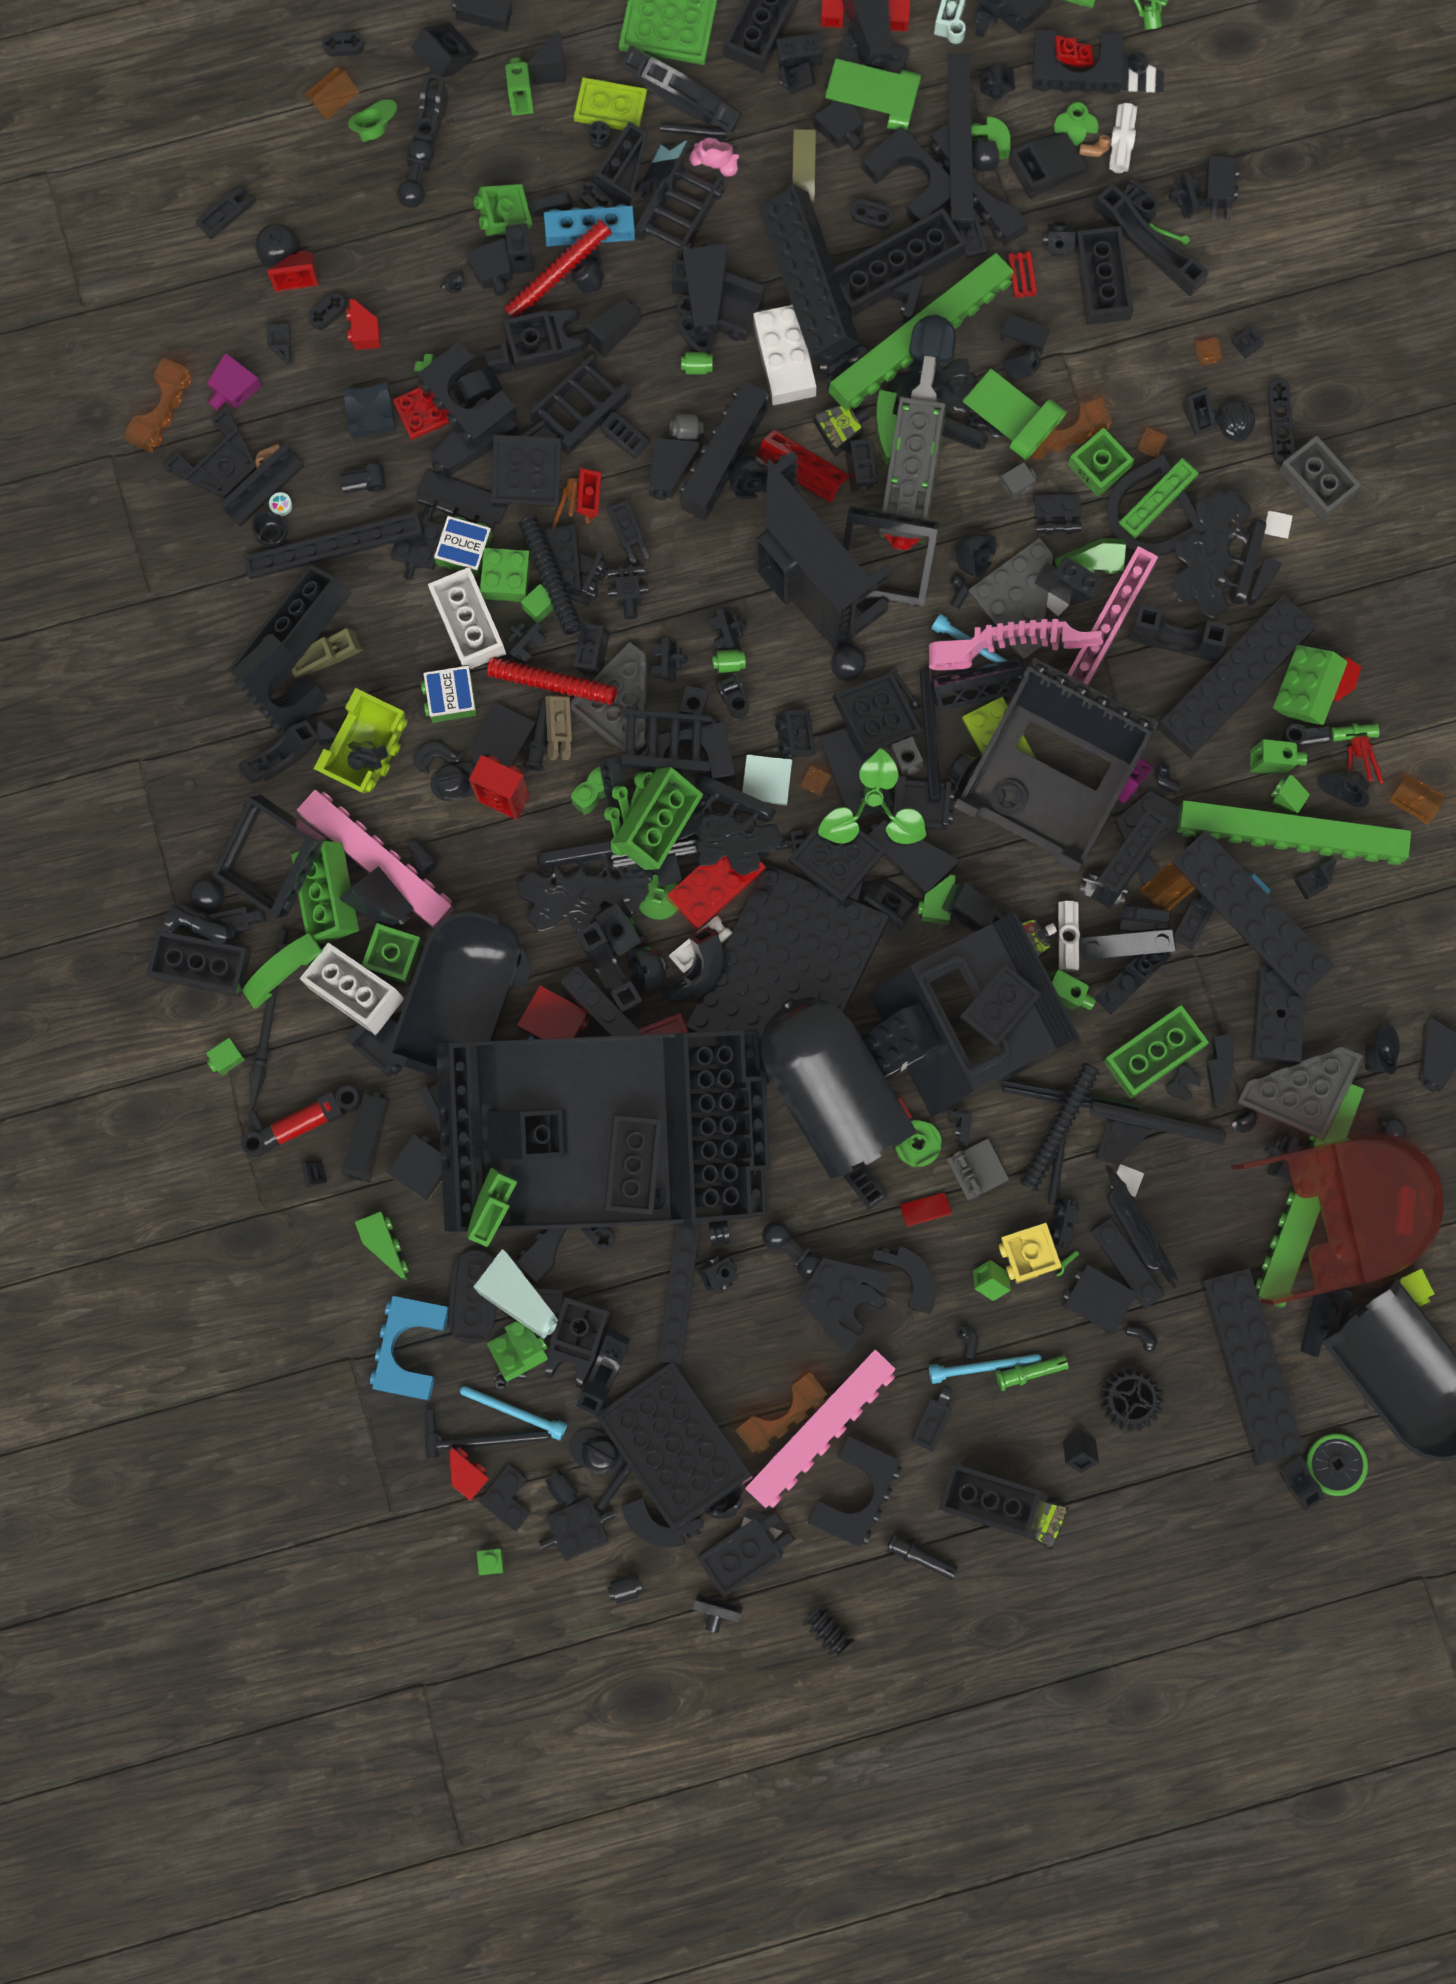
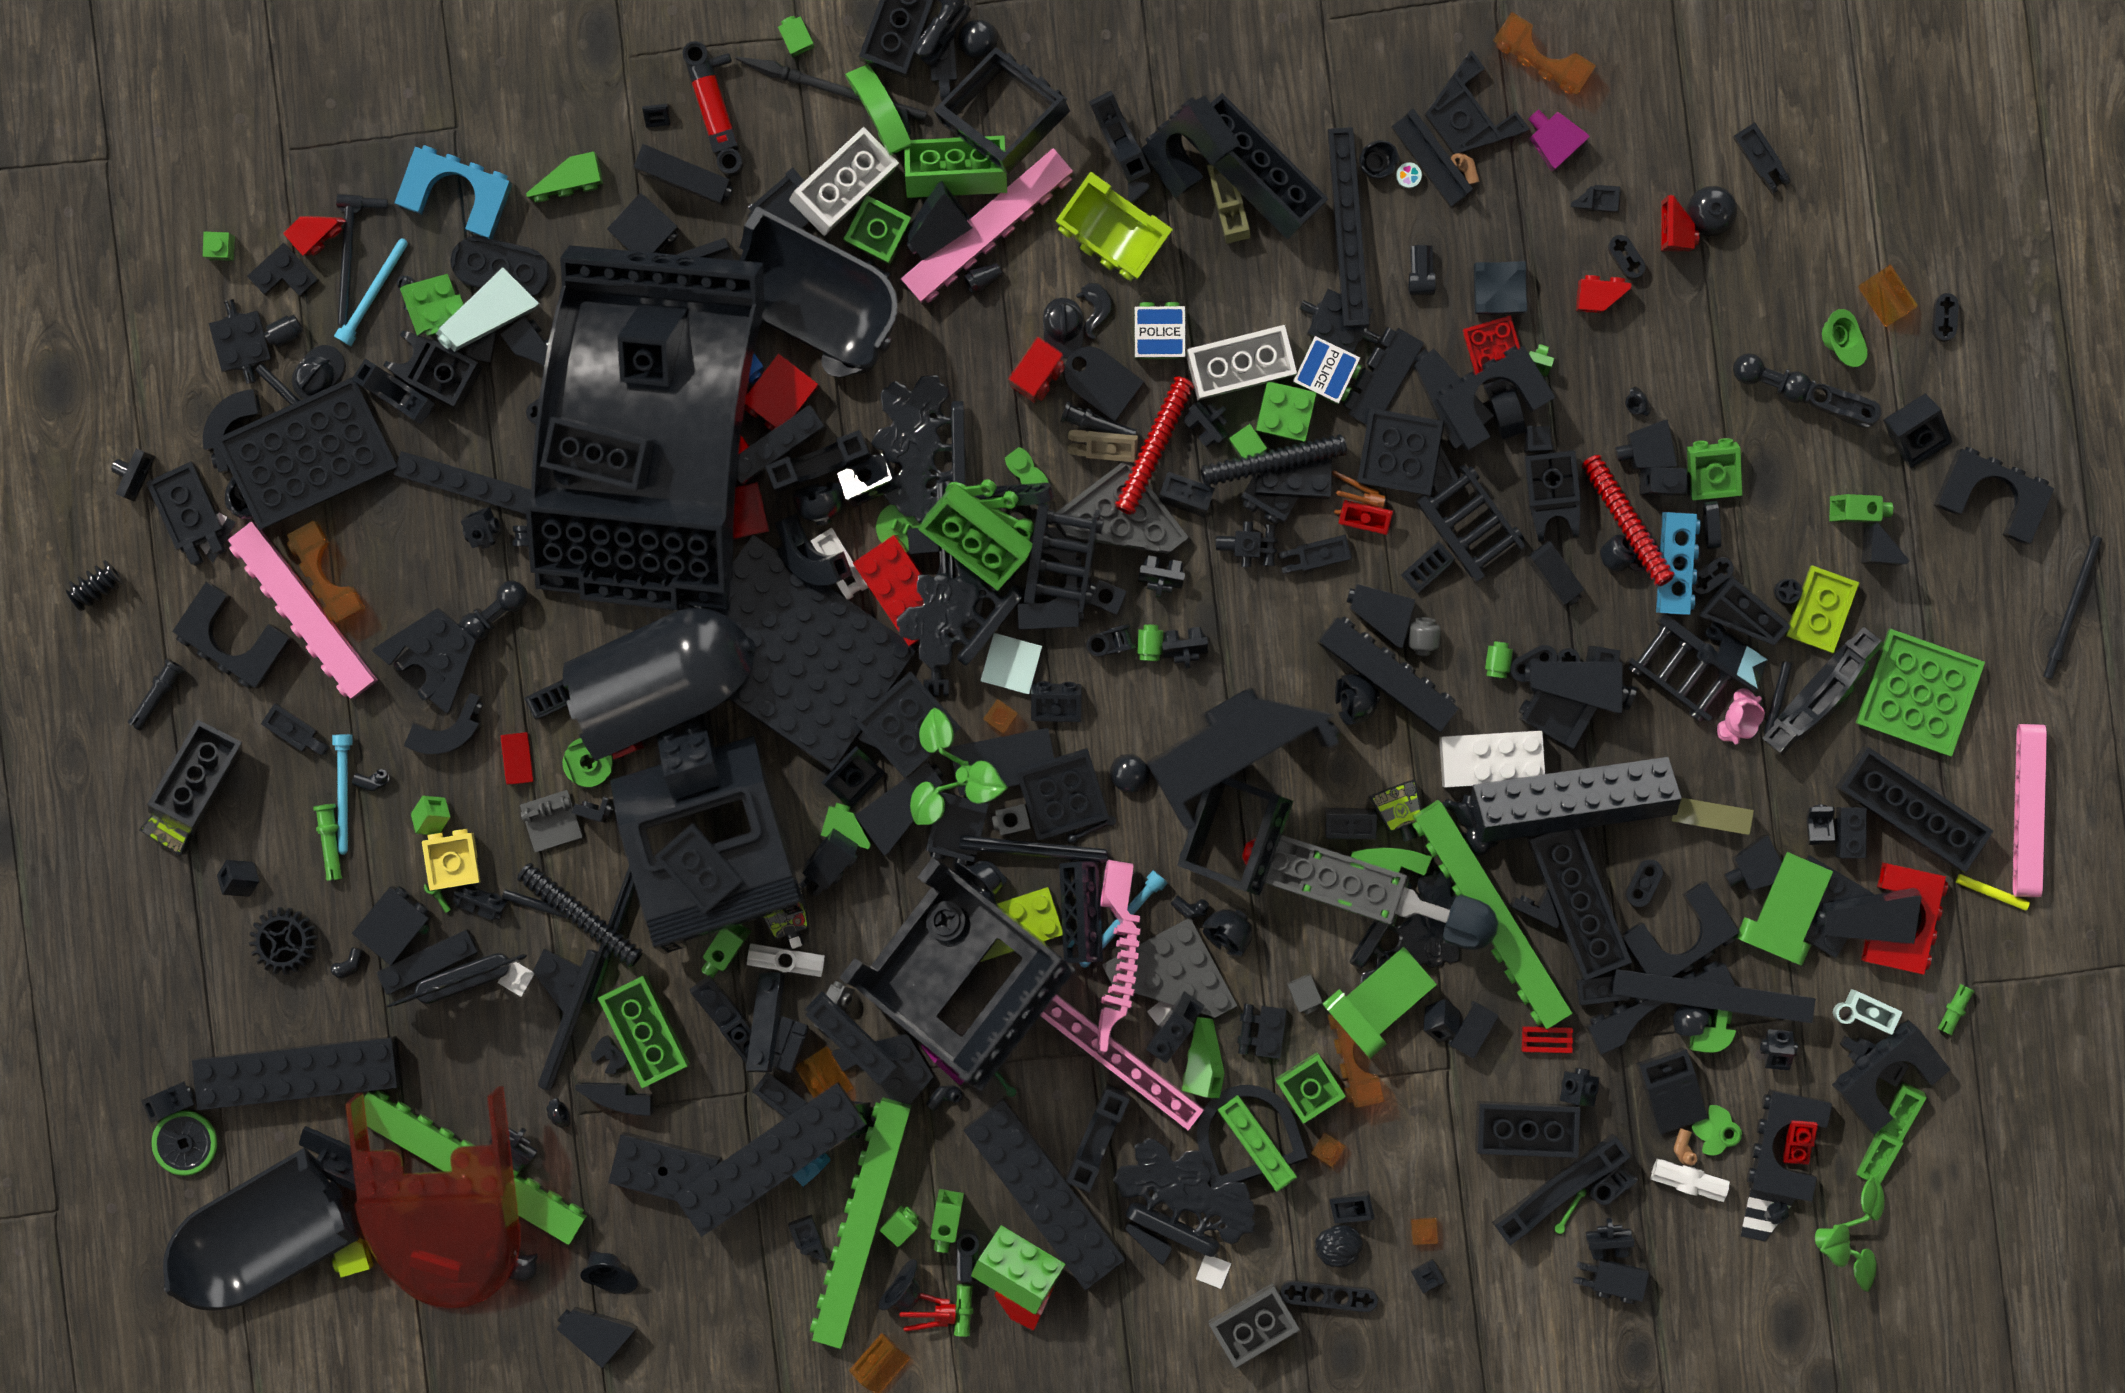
camera: 90 degrees right, 10 degrees up
black hips [347,741,388,770] -> none
bright green slope [467,1168,517,1247] -> none
black brick [607,1574,644,1604] -> none
red fence [756,430,849,503] -> none
dark grey plate [1238,1047,1364,1141] -> none

